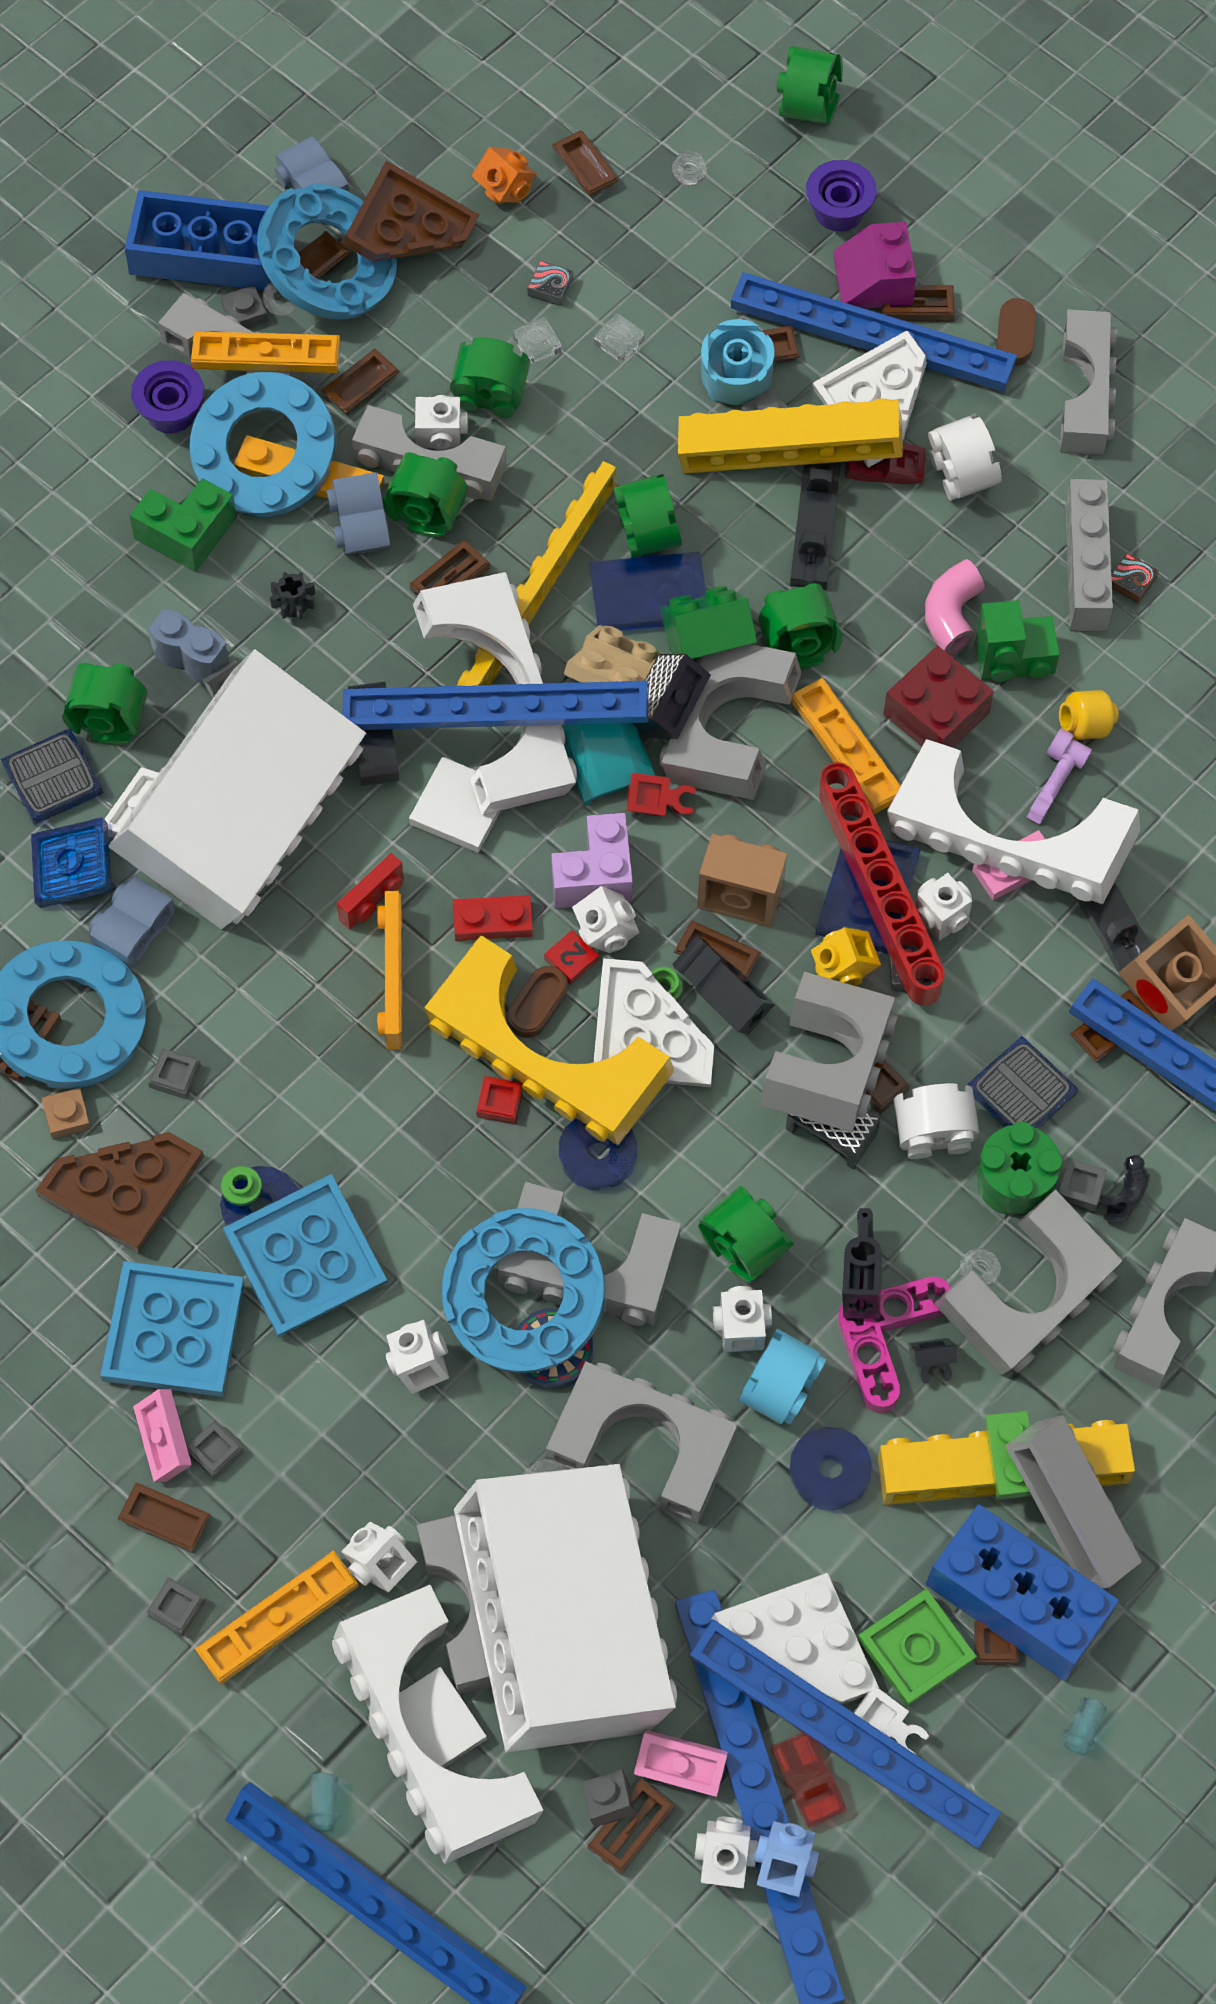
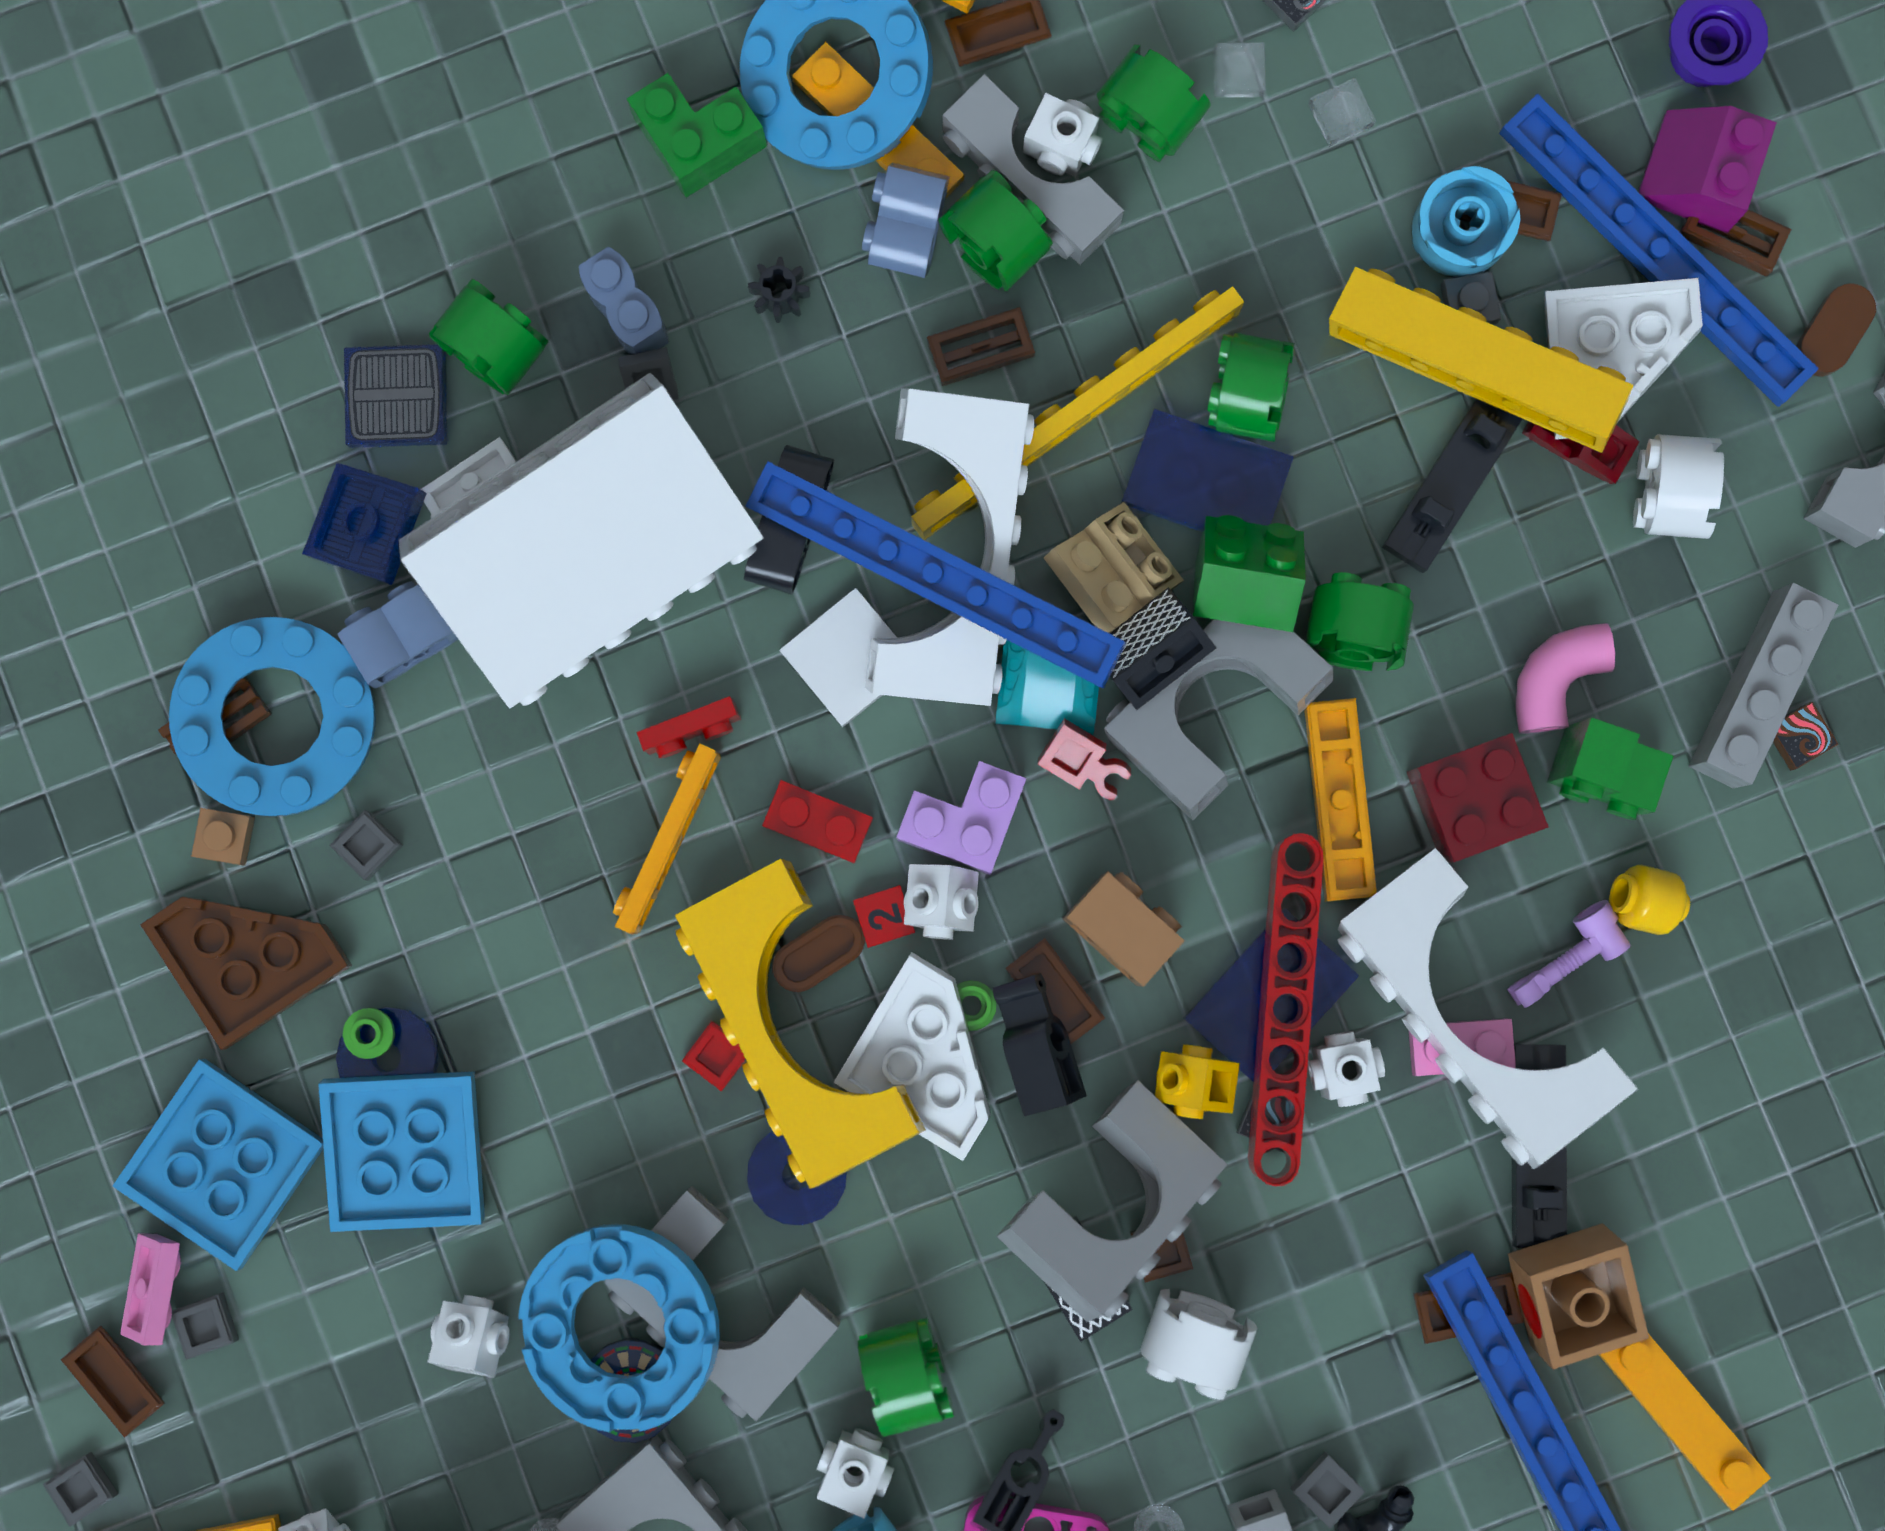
camera: 30 degrees right, 20 degrees up
tile [967,1036,1078,1129] -> none
green brick [977,1122,1062,1216] -> none

